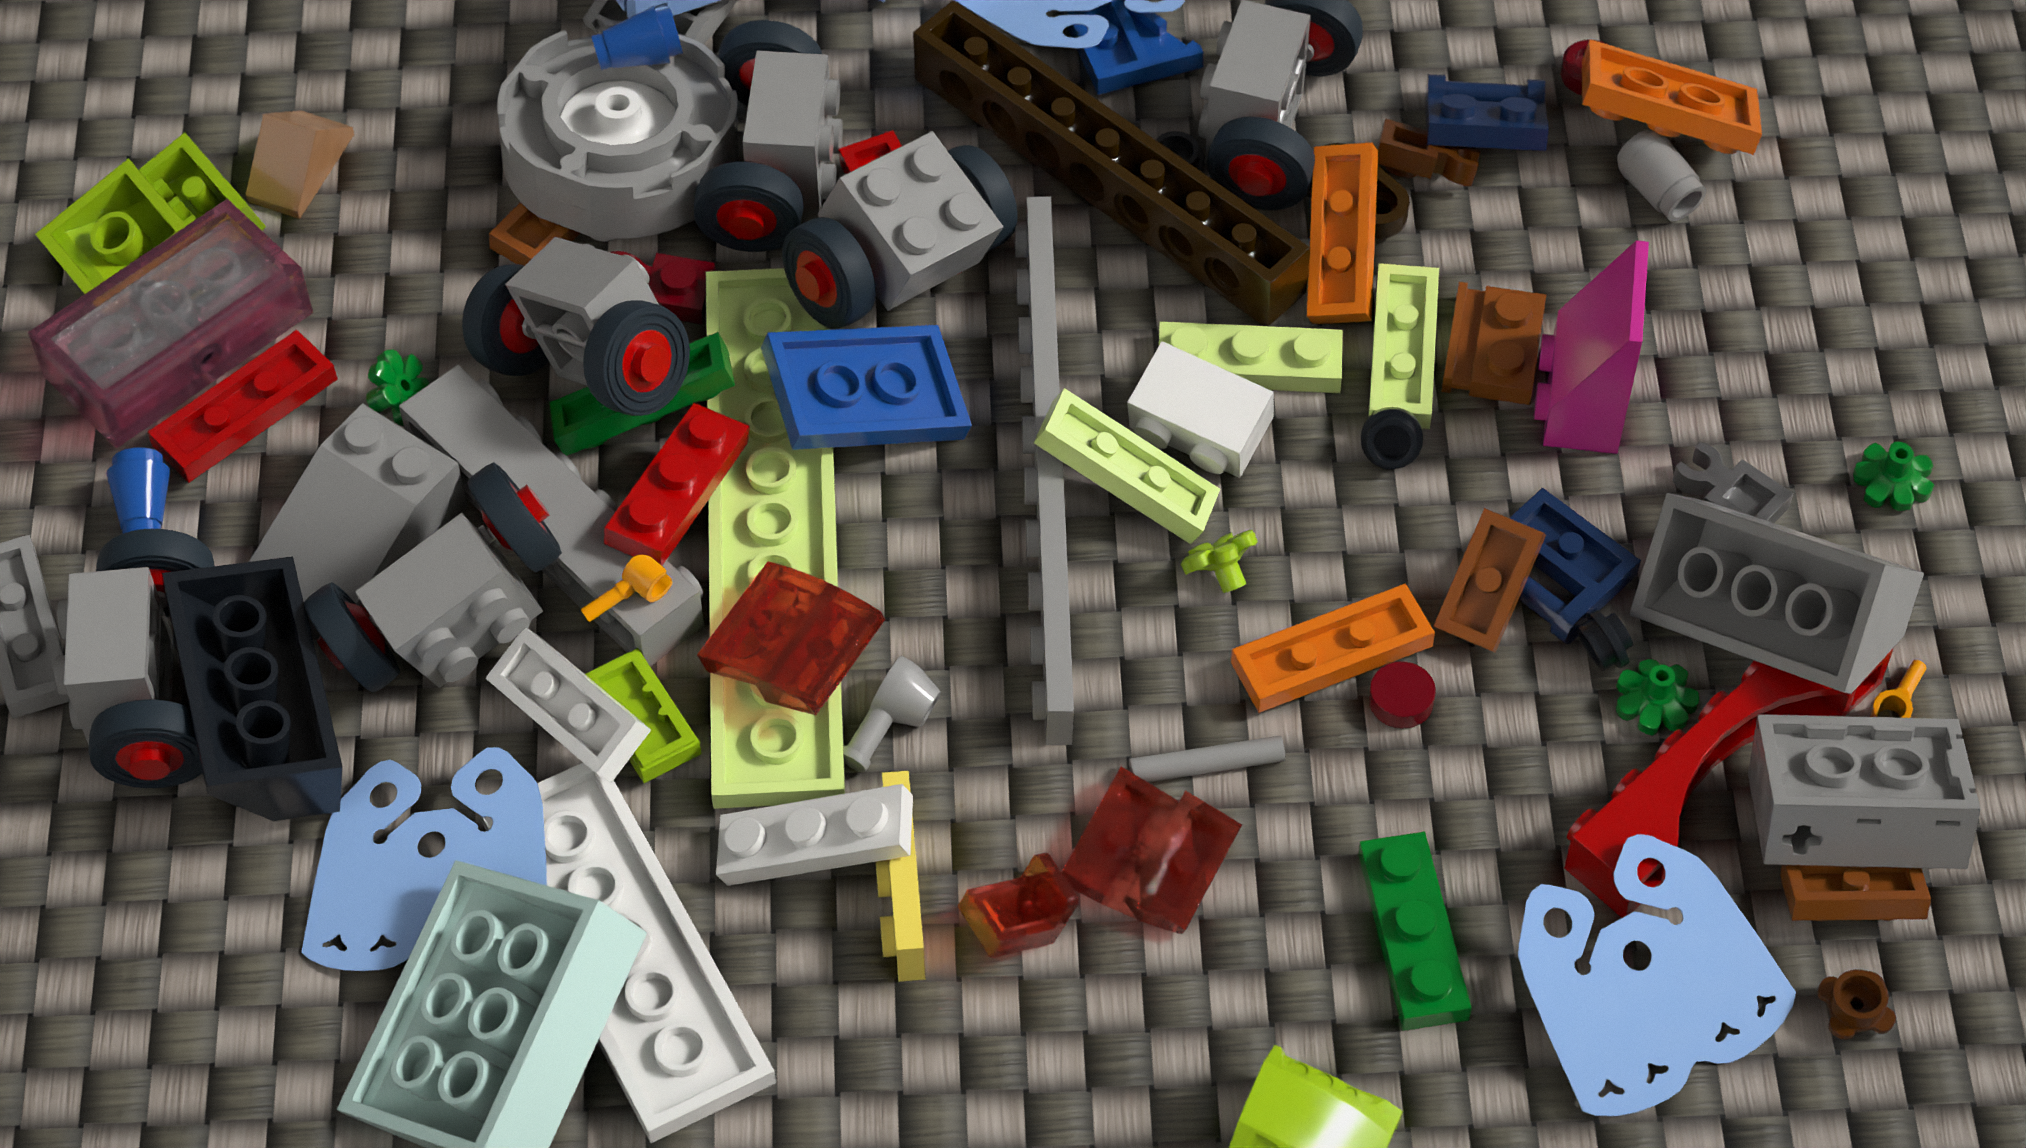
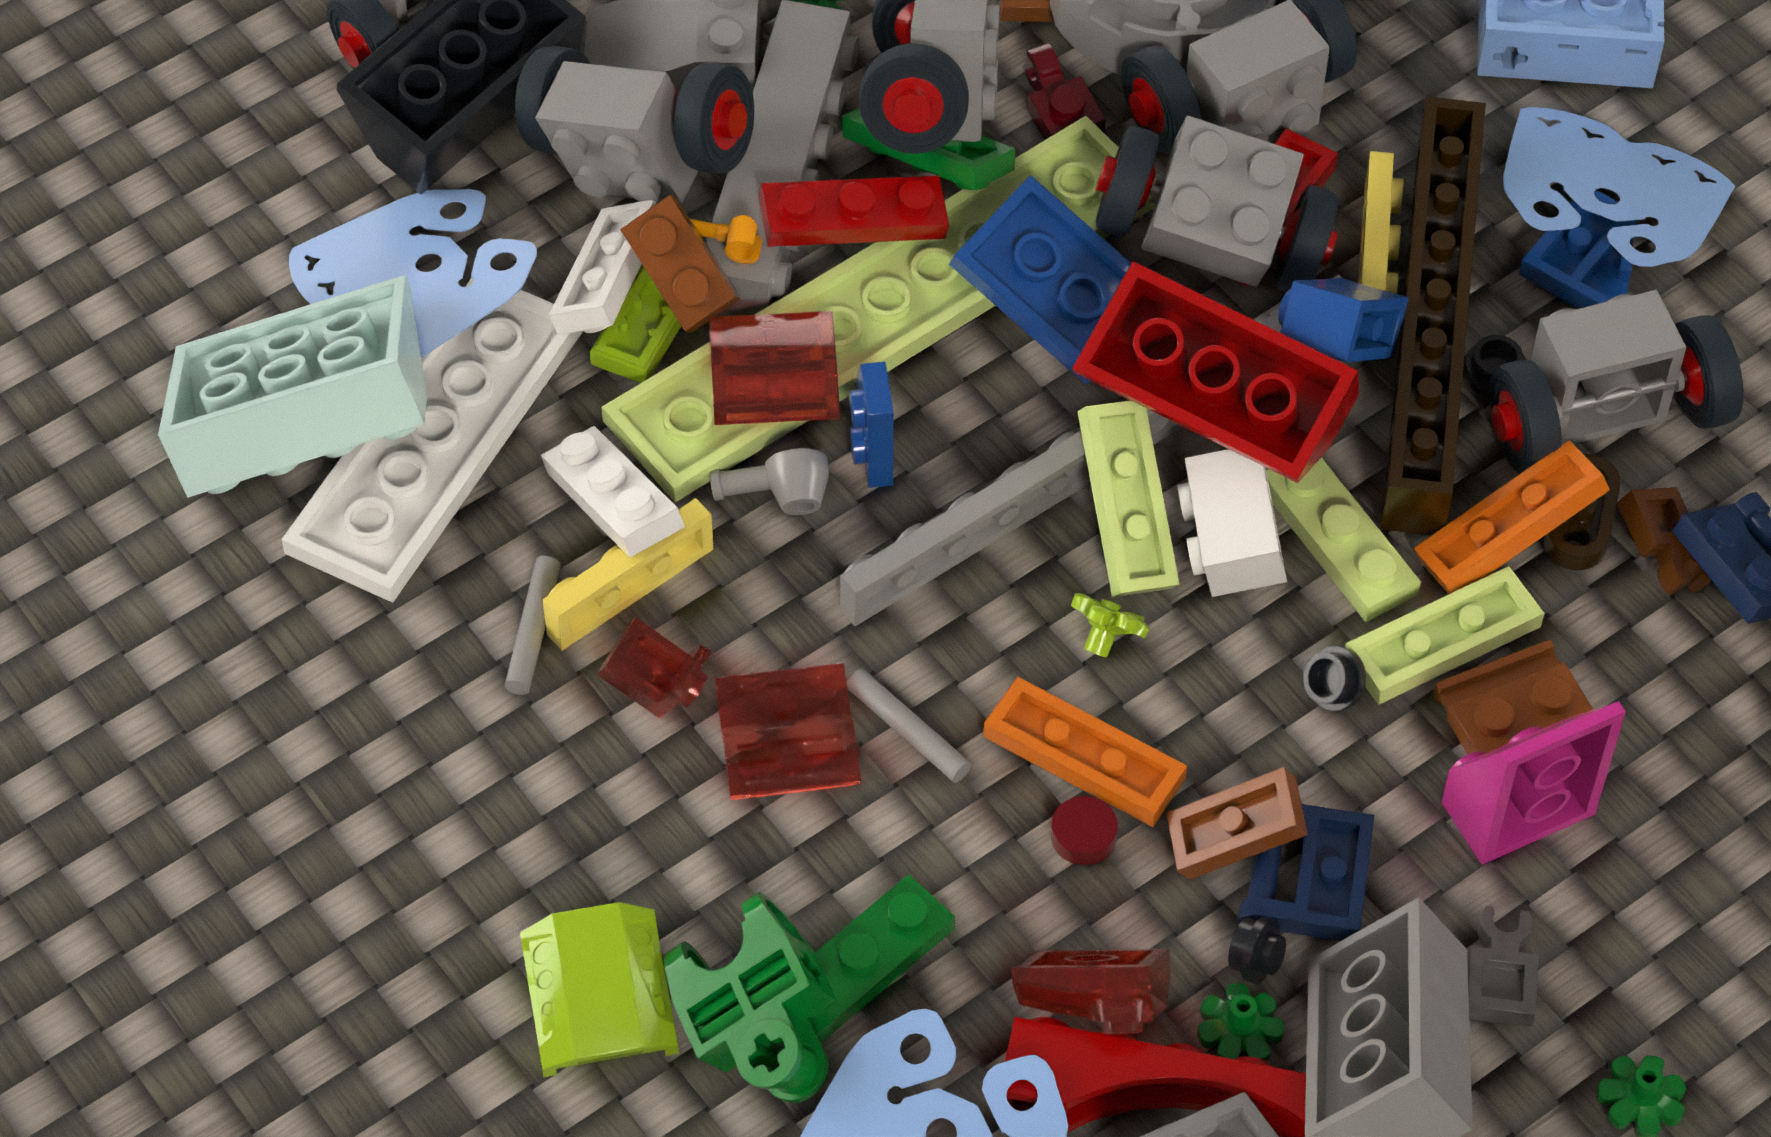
camera: 55 degrees right, 0 degrees up
none -> light grey piece [504,555,561,695]
none -> dark orange plate [620,195,741,333]
none -> green piece [664,892,837,1103]
none -> blue wing [849,362,894,488]
none -> clear red slope [1011,948,1171,1034]
none -> red slope [1072,261,1359,483]
none -> blue brick [1278,278,1409,363]
none -> light yellow plate [1358,151,1404,294]

